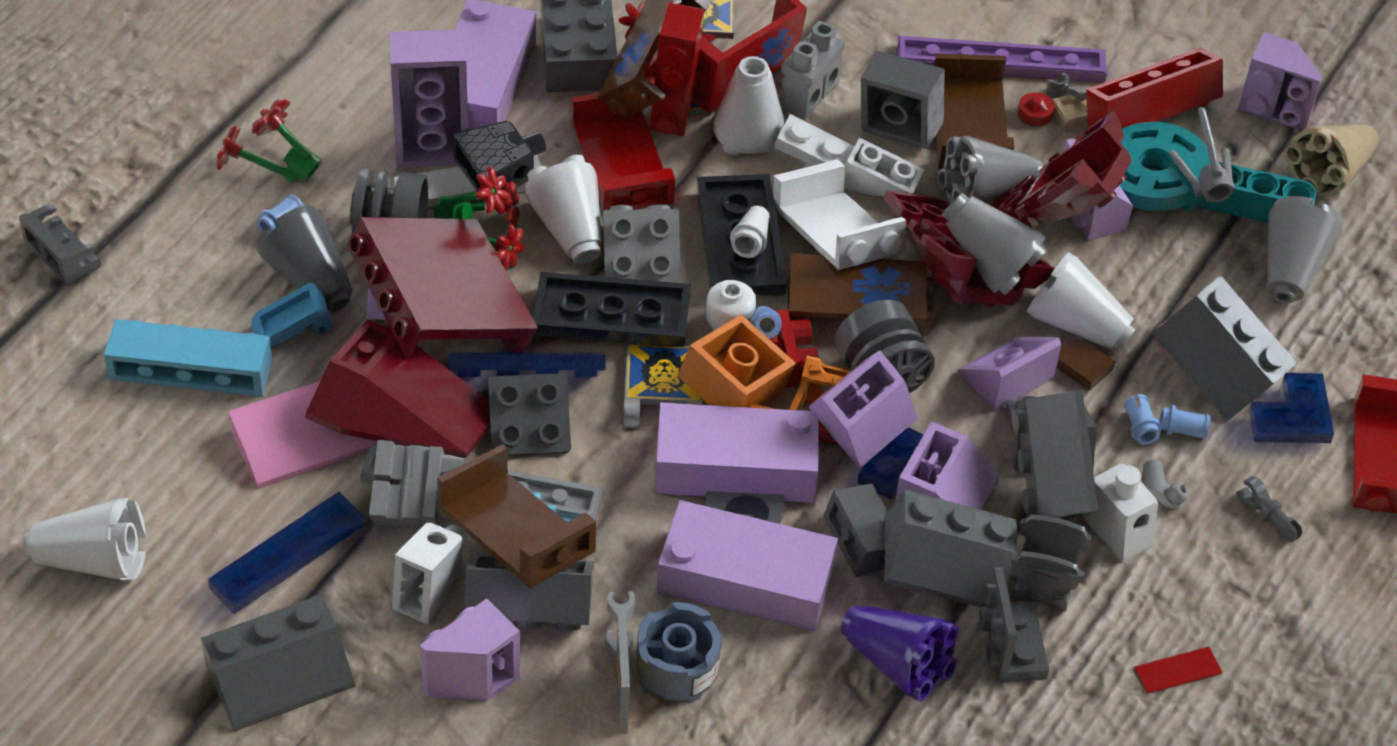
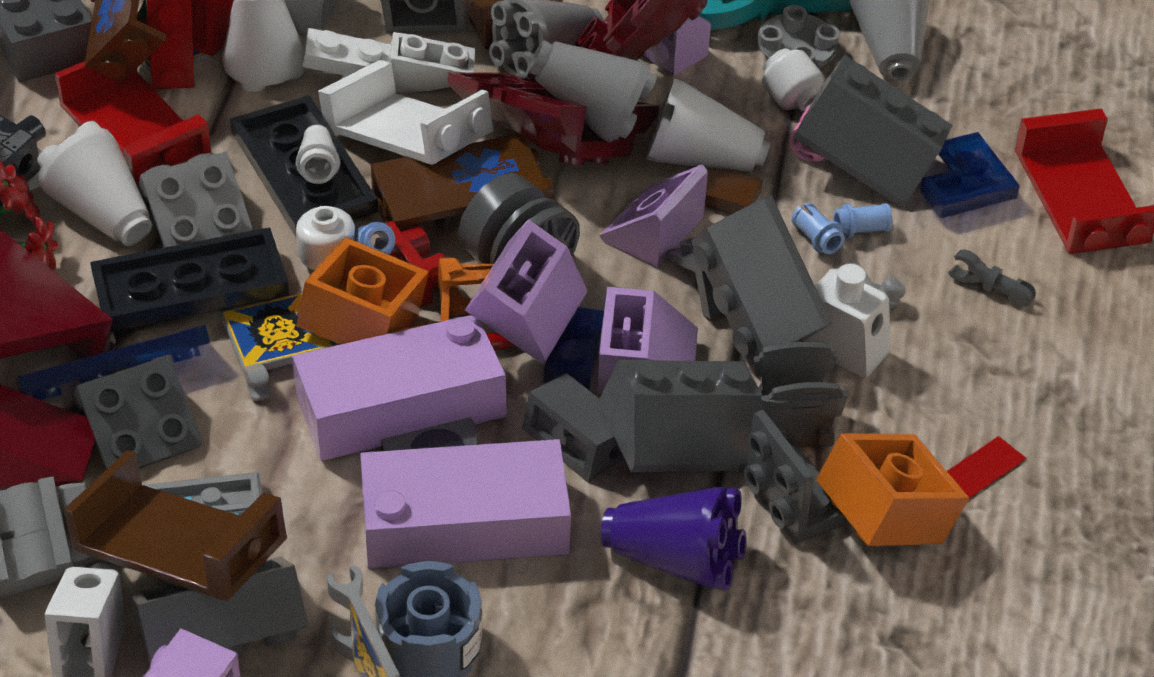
camera: 20 degrees left, 5 degrees down
none -> light grey dish [757,5,840,68]
none -> white head [762,48,824,111]
none -> orange brick [816,433,969,546]

